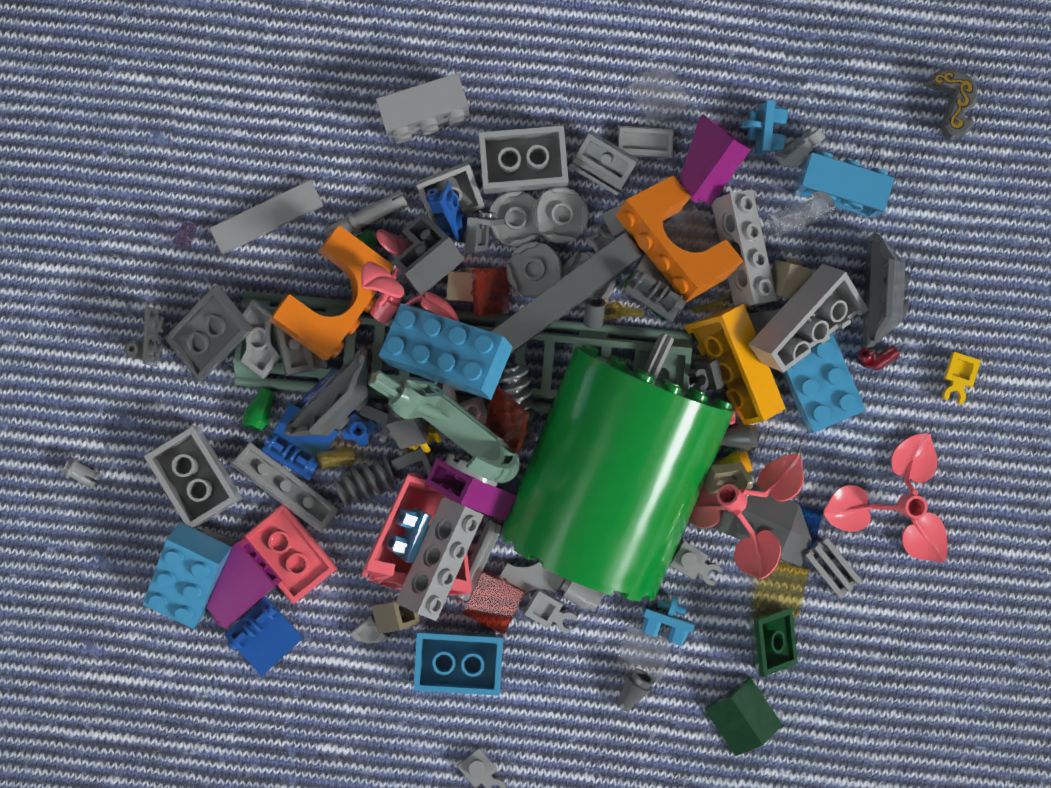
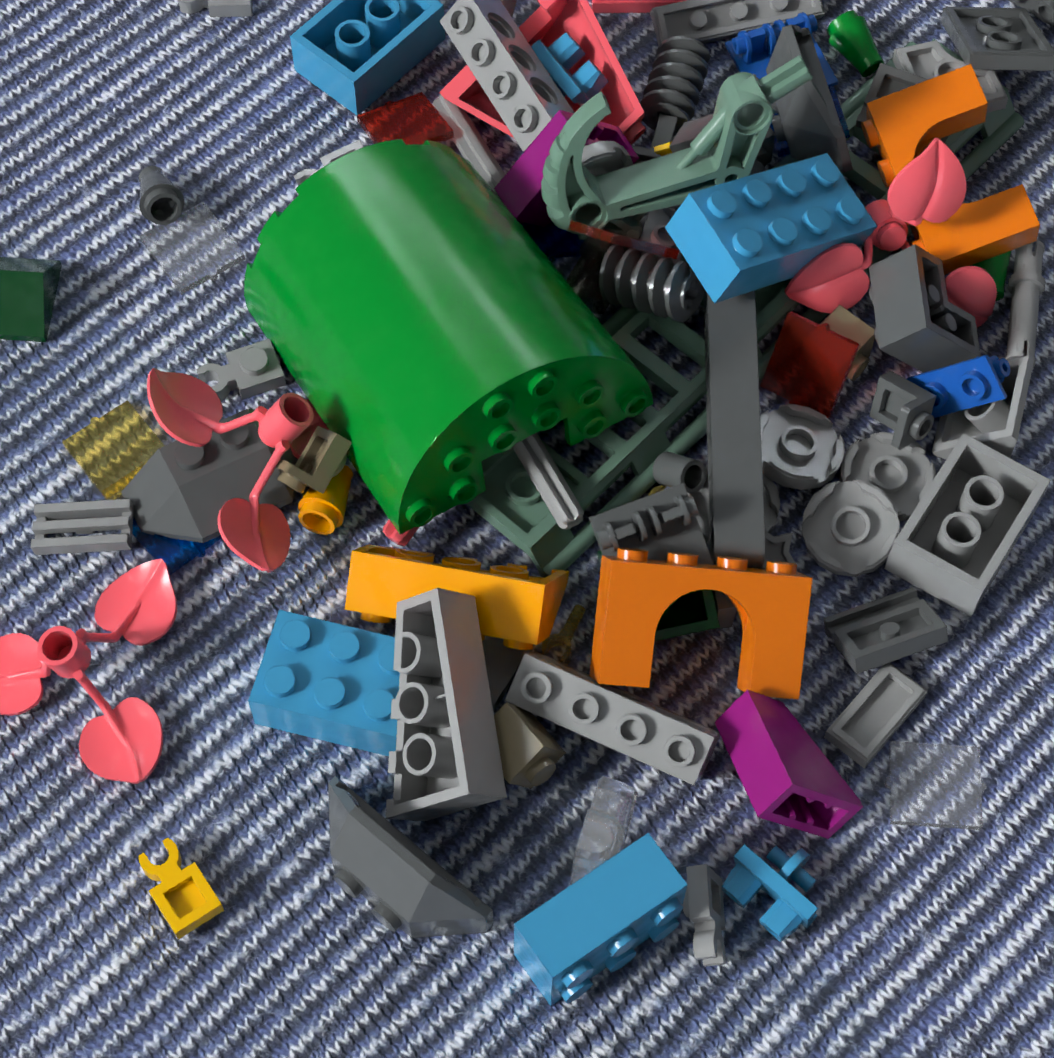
camera: 130 degrees right, 25 degrees down
clear yellow pin [317,445,355,470] -> none
dark azure hips [641,595,695,646] -> none
clear piece [663,202,720,253] -> none
dark grey tile [688,359,725,391] -> none
dark grey cone [720,424,758,451] -> none
dark green slope [748,608,798,677] -> none
dark red arm [857,345,900,370] -> none

